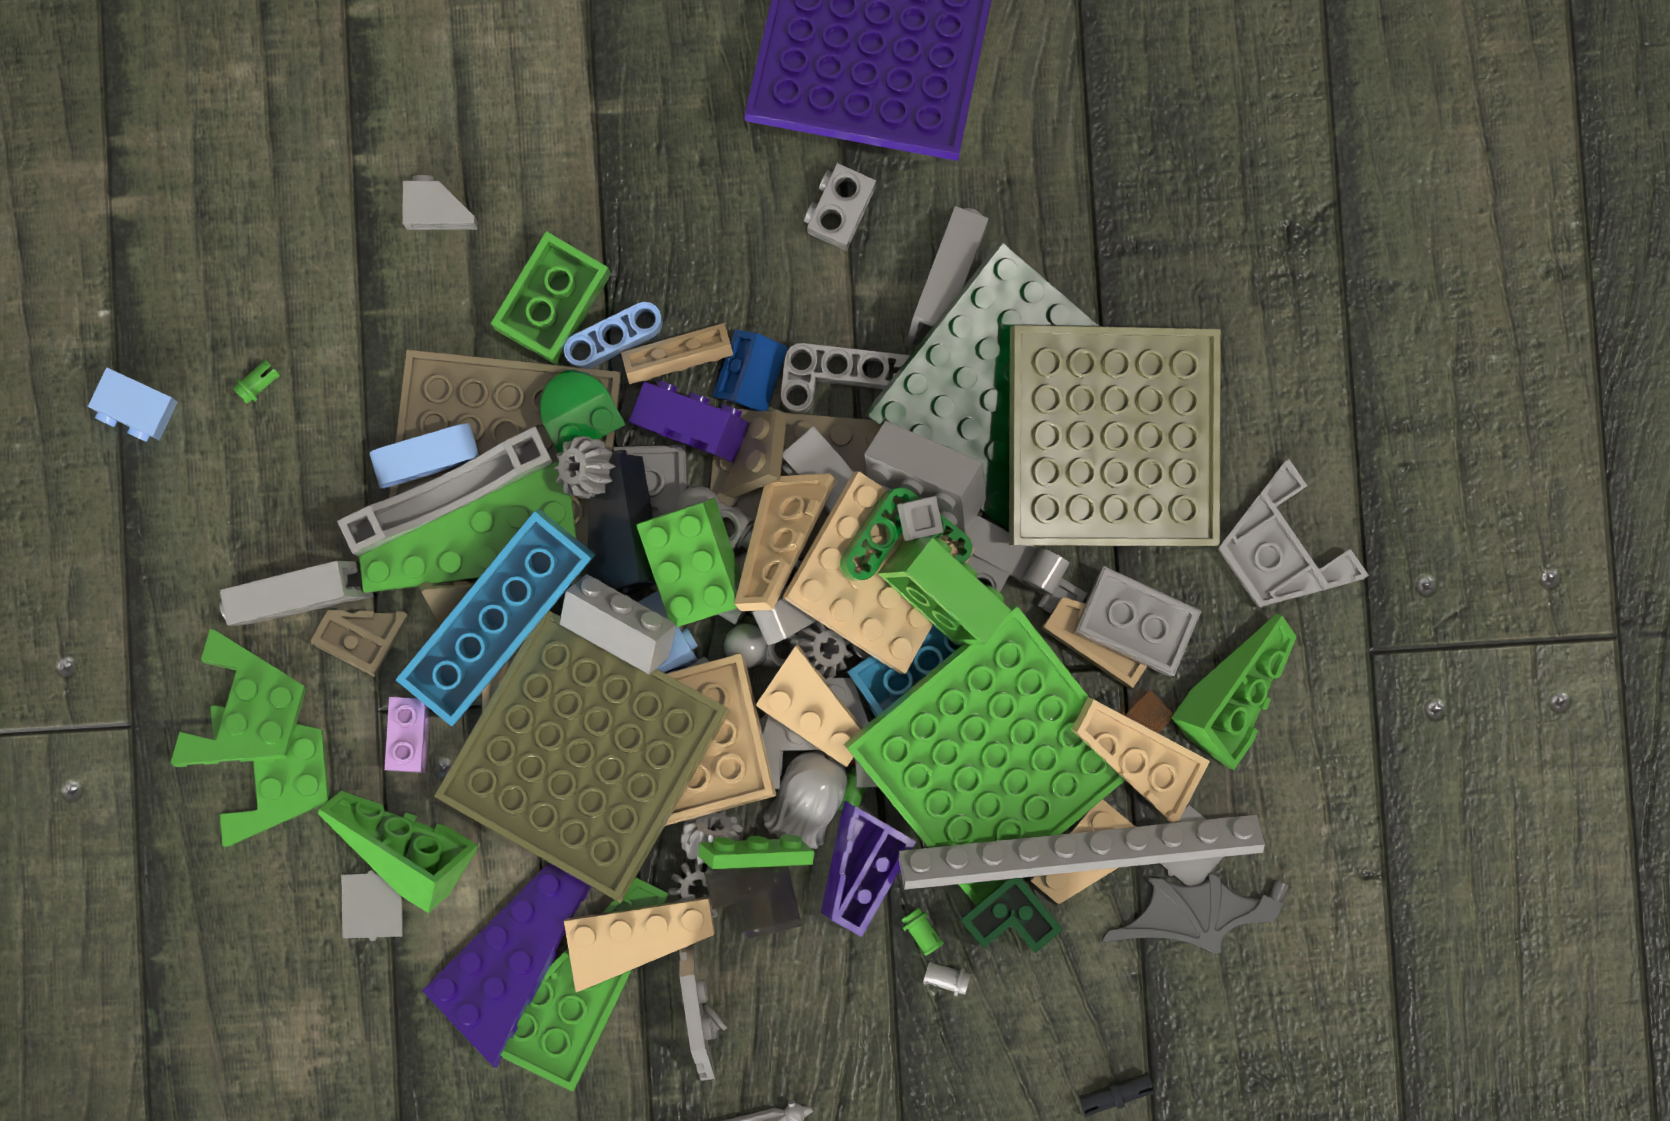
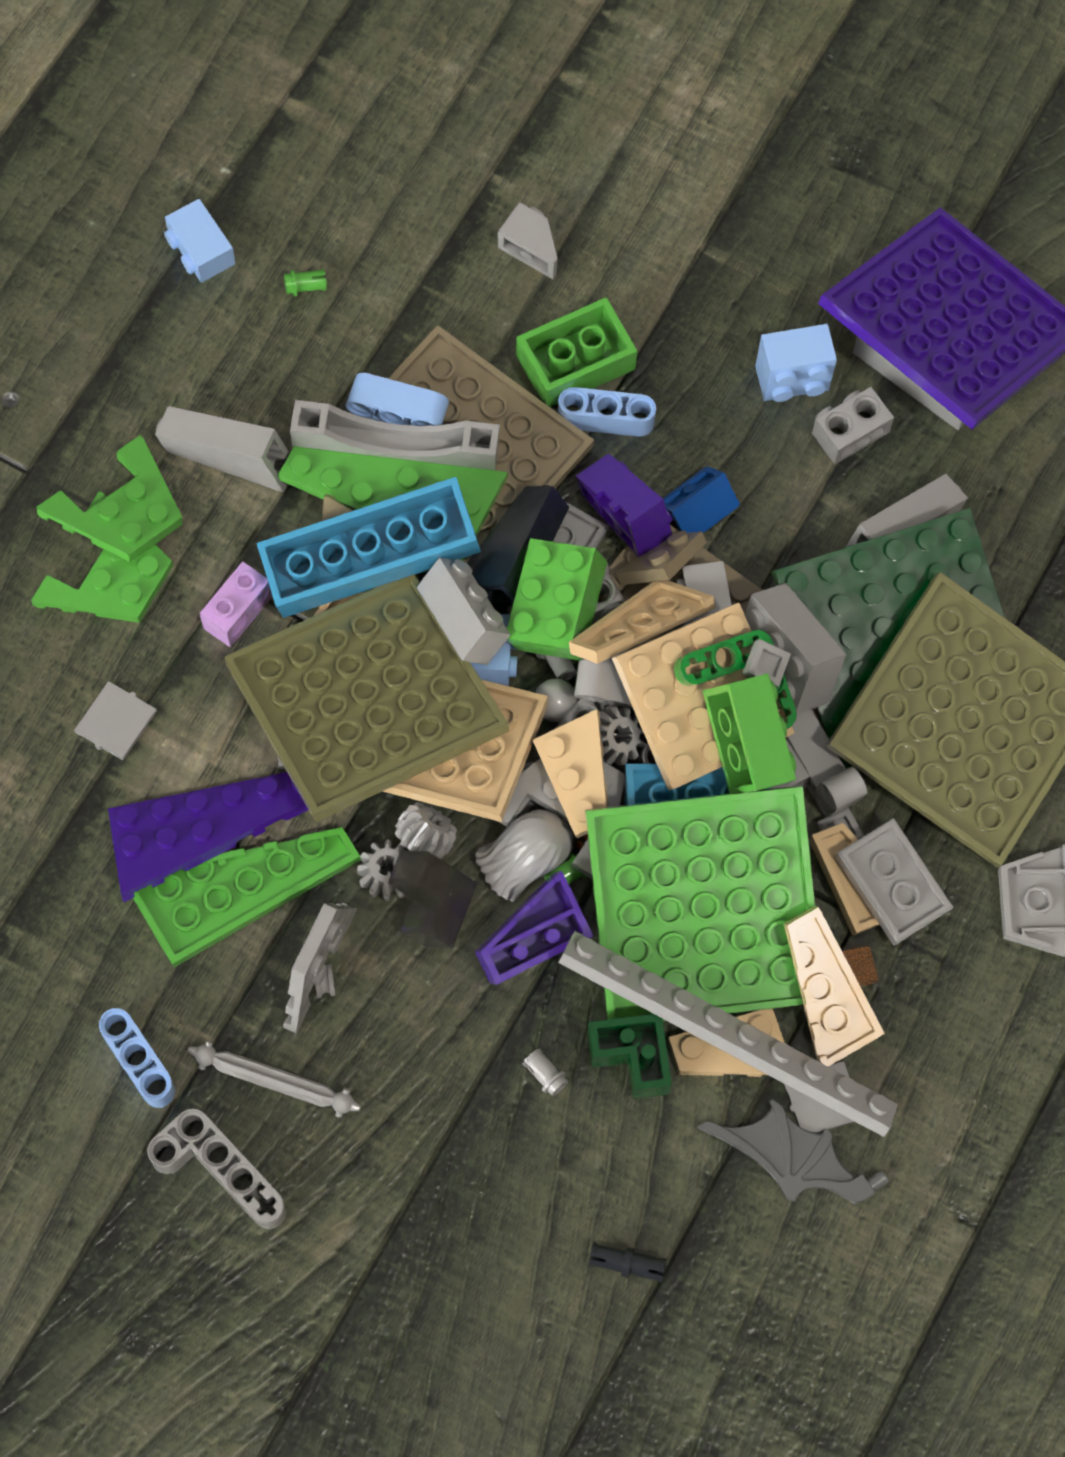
camera: 25 degrees right, 15 degrees down
dark tan wing [310,610,408,677] -> none
bright green wedge [318,791,478,913] -> none
green slope [538,369,626,453] -> none
light grey gear [553,436,616,499] -> none
tan wing [564,897,715,993] -> none
tan plate [621,323,733,384] -> none
bright green plate [698,834,814,869] -> none
light grey beam [781,343,910,414] -> none
bright green pin [901,907,944,956] -> none
bright green wedge [1172,614,1297,770] -> none
none -> light blue brick [755,324,837,402]

